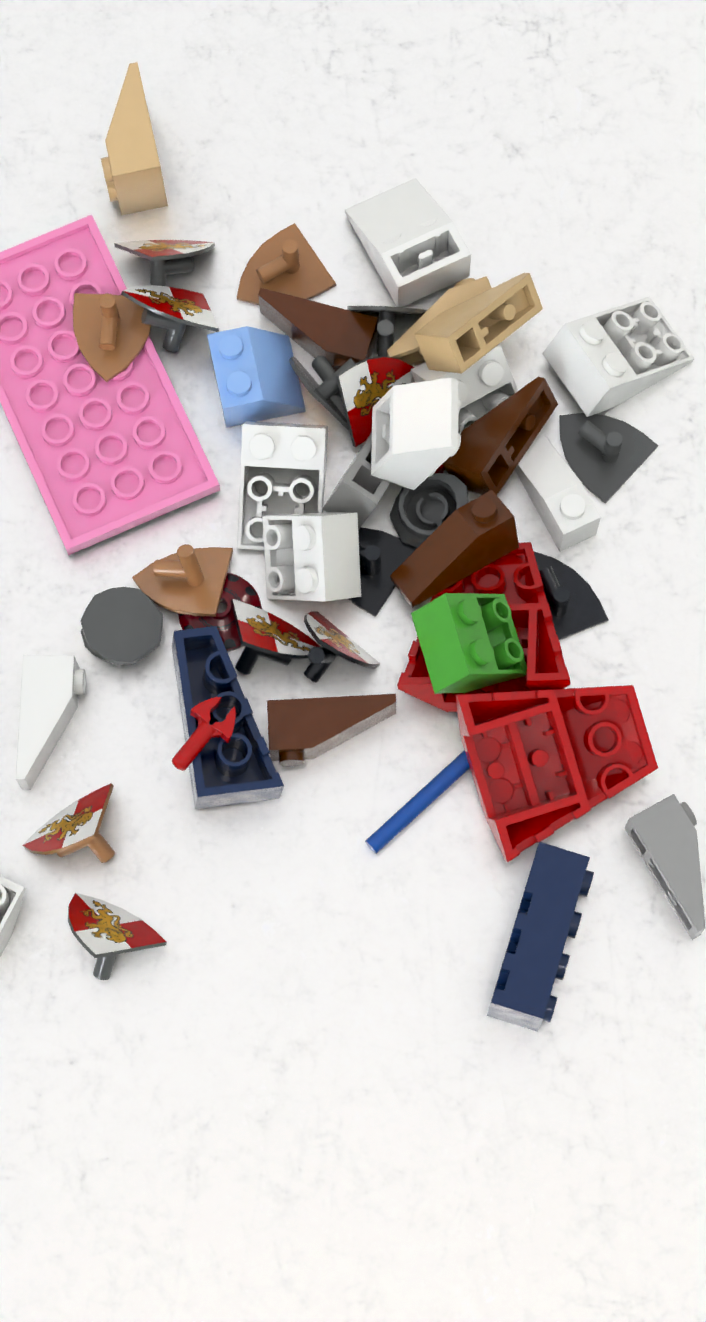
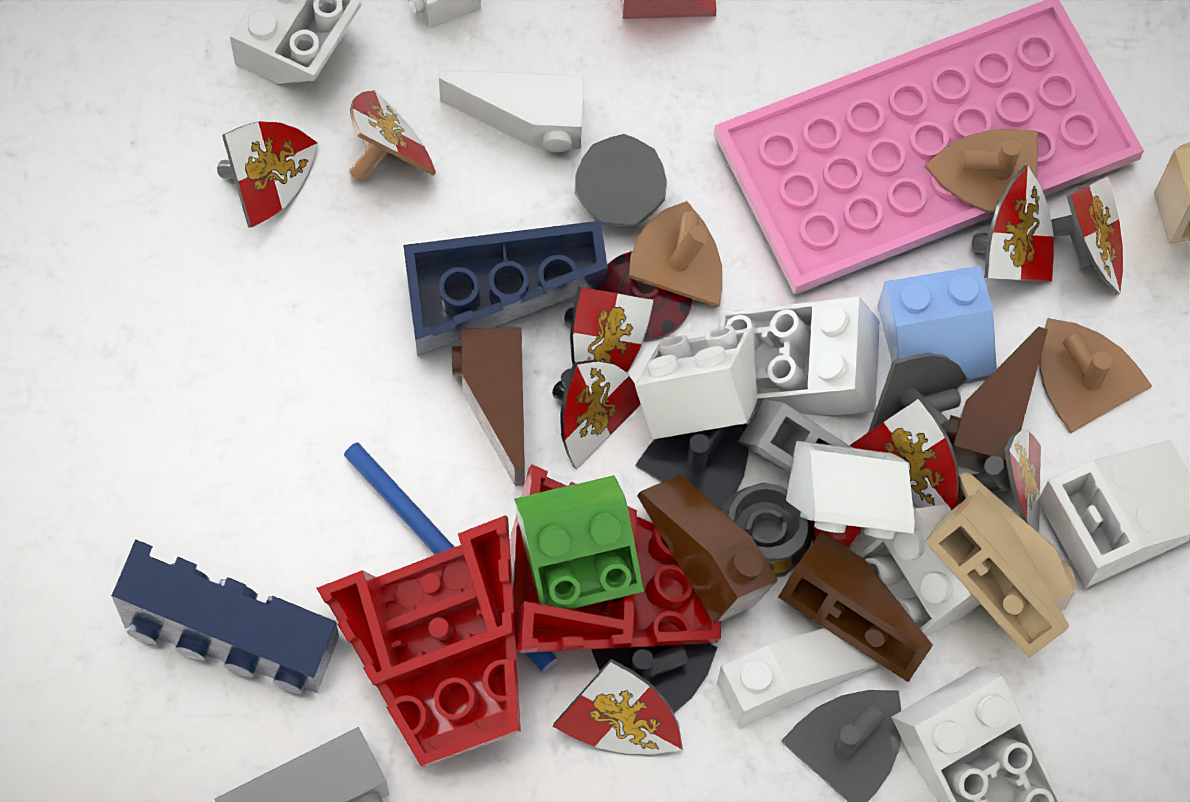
camera: 85 degrees right, 5 degrees down
red bar [172,697,236,771] -> none
none -> shield [553,659,683,755]

